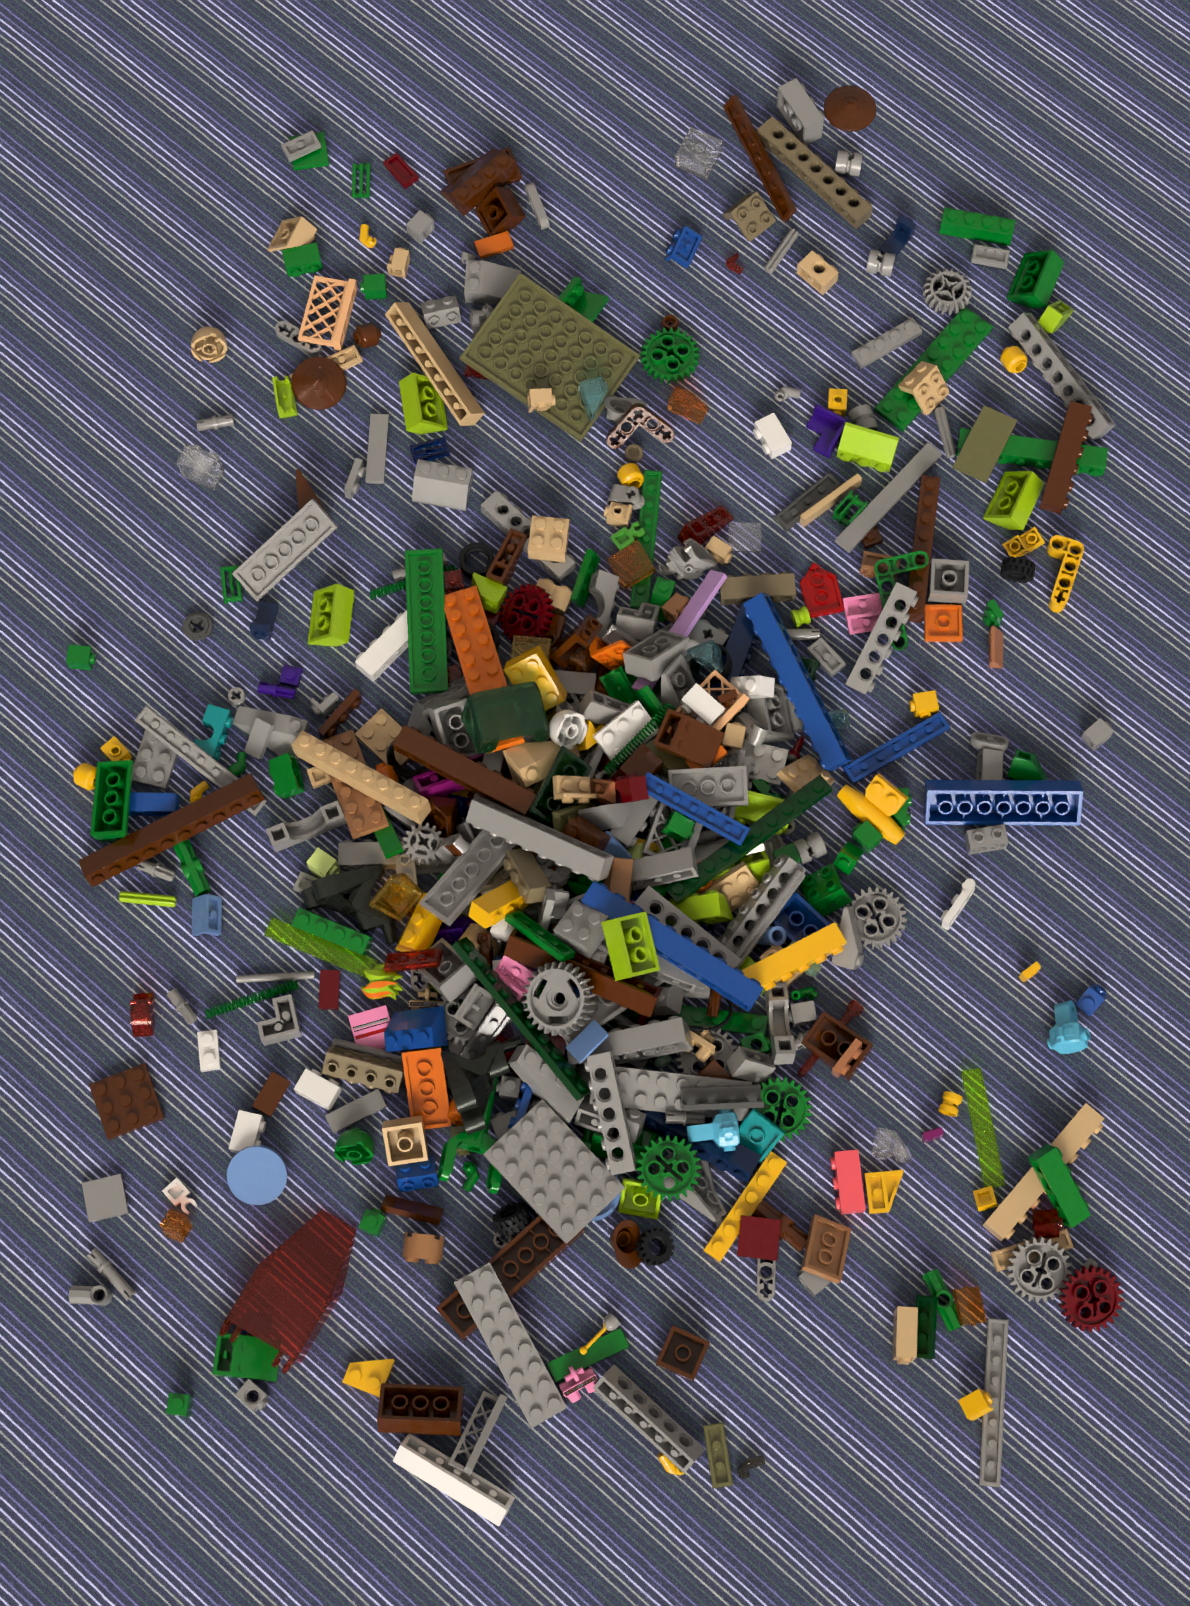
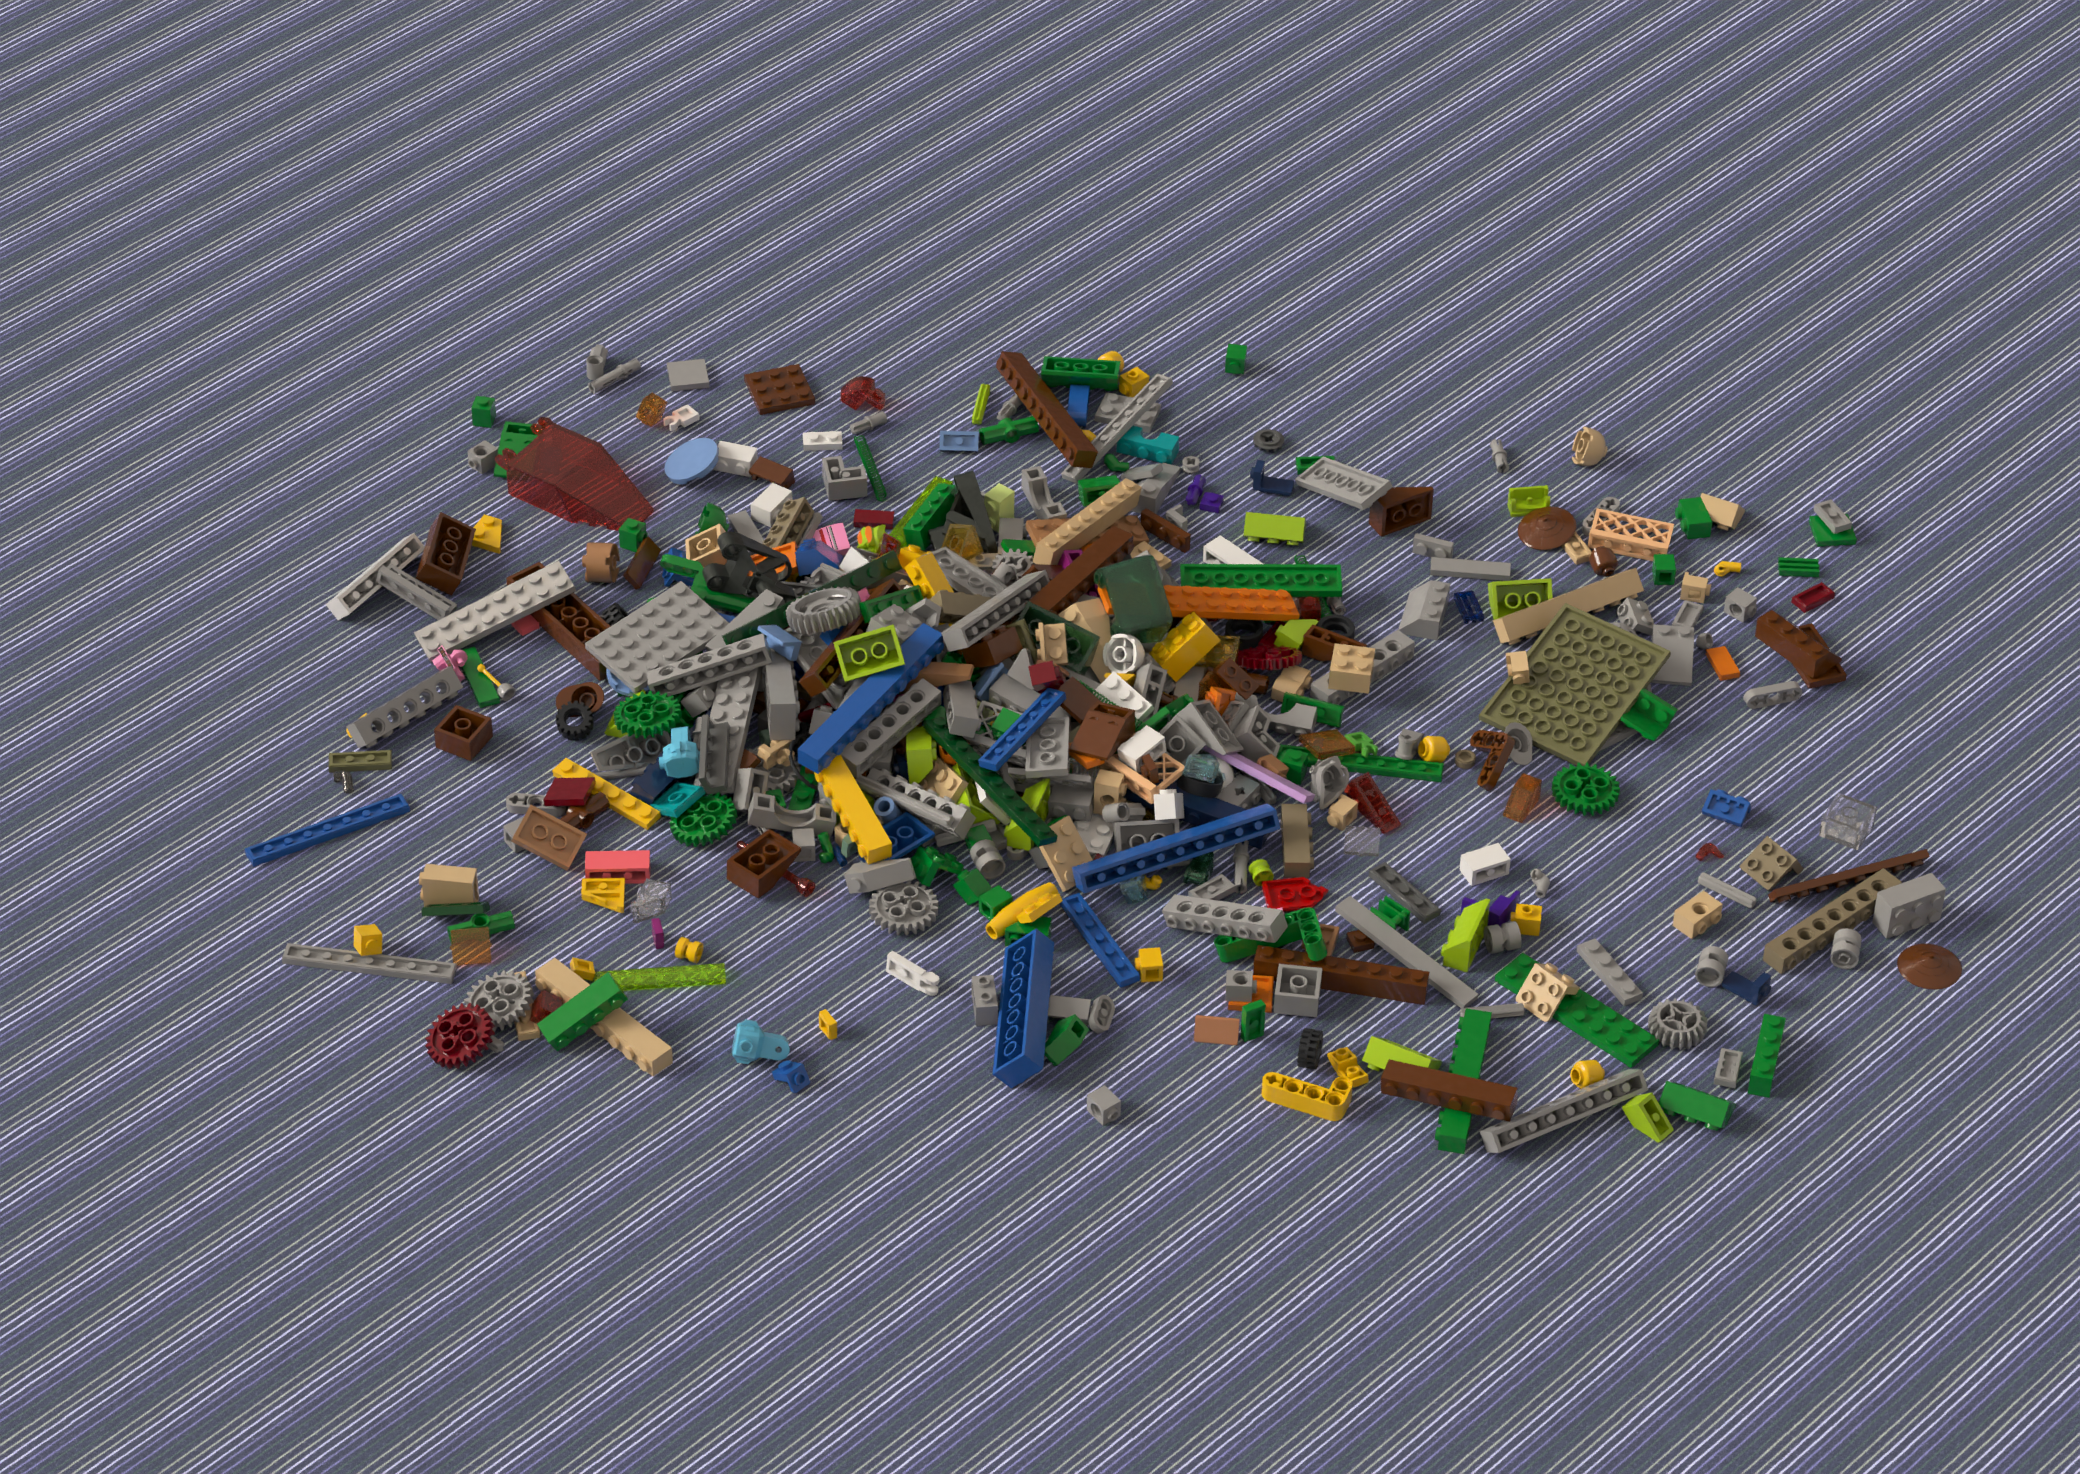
camera: 90 degrees right, 30 degrees down
clear brick [177,443,225,491] -> none
light grey bar [236,971,315,983] -> none
reddish brown slope [475,186,526,237] -> none
clear light blue slope [578,376,608,421] -> none
tan brick [604,501,633,529] -> none
reddish brown plate [661,315,679,332] -> none
tan tile [799,474,862,528] -> none
nougat plate [832,1038,863,1078] -> none
olive tile [953,405,1018,483] -> none
none -> blue tile [245,794,410,867]
none -> blue piece [832,844,847,869]
none -> light grey brick [1225,970,1257,1002]
none -> light grey tile [1671,600,1704,627]

